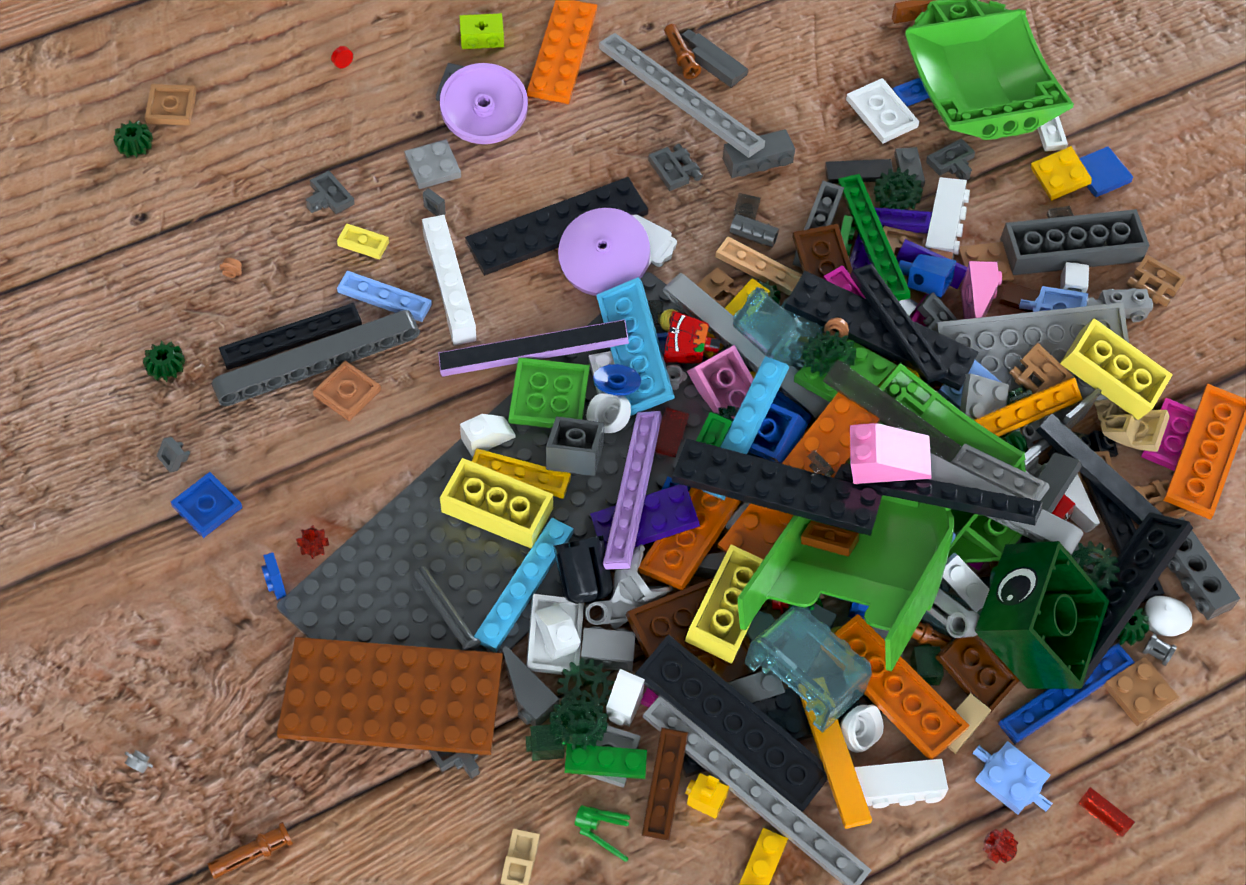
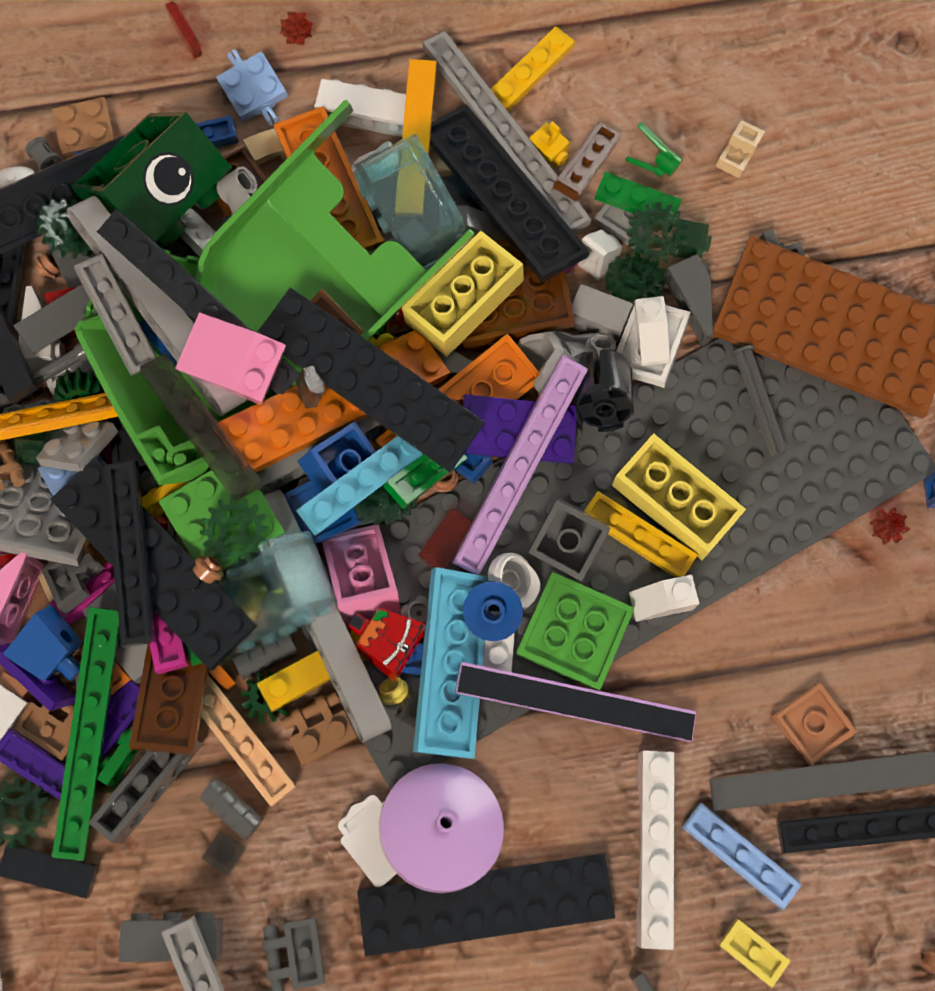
camera: 160 degrees left, 15 degrees up
medium azure plate [474,518,574,653] -> none

